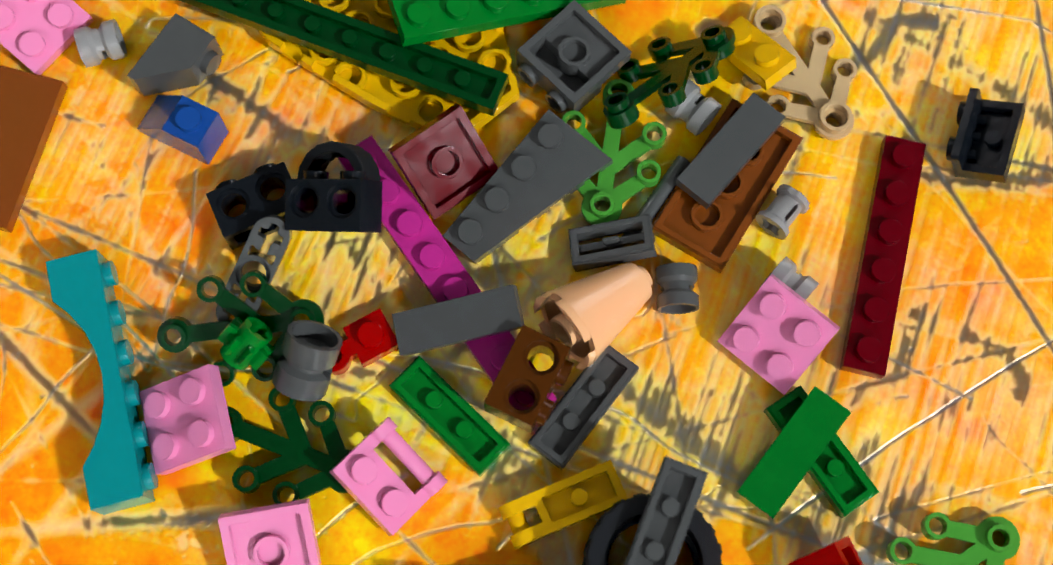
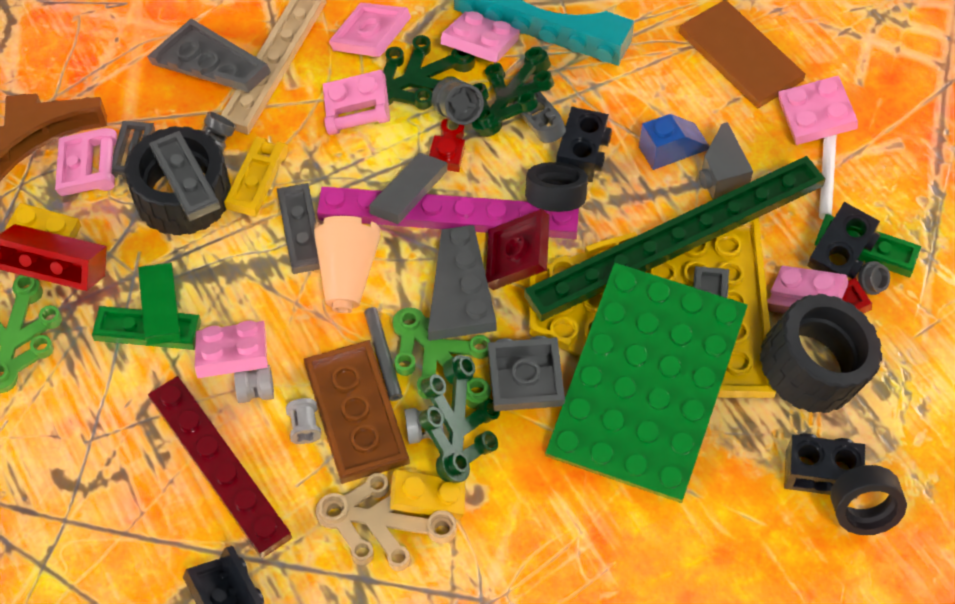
camera: 130 degrees right, 15 degrees down
light grey wheel [74,19,127,68] -> none
green gear [217,317,275,371] -> none
black brick [285,171,382,233] -> none
green tile [389,356,510,477] -> none
reddish brown brick [484,325,574,434] -> none
dark grey tile [568,213,657,272] -> none
dark grey wheel [655,263,699,314] -> none
dark grey tile [675,93,786,209] -> none

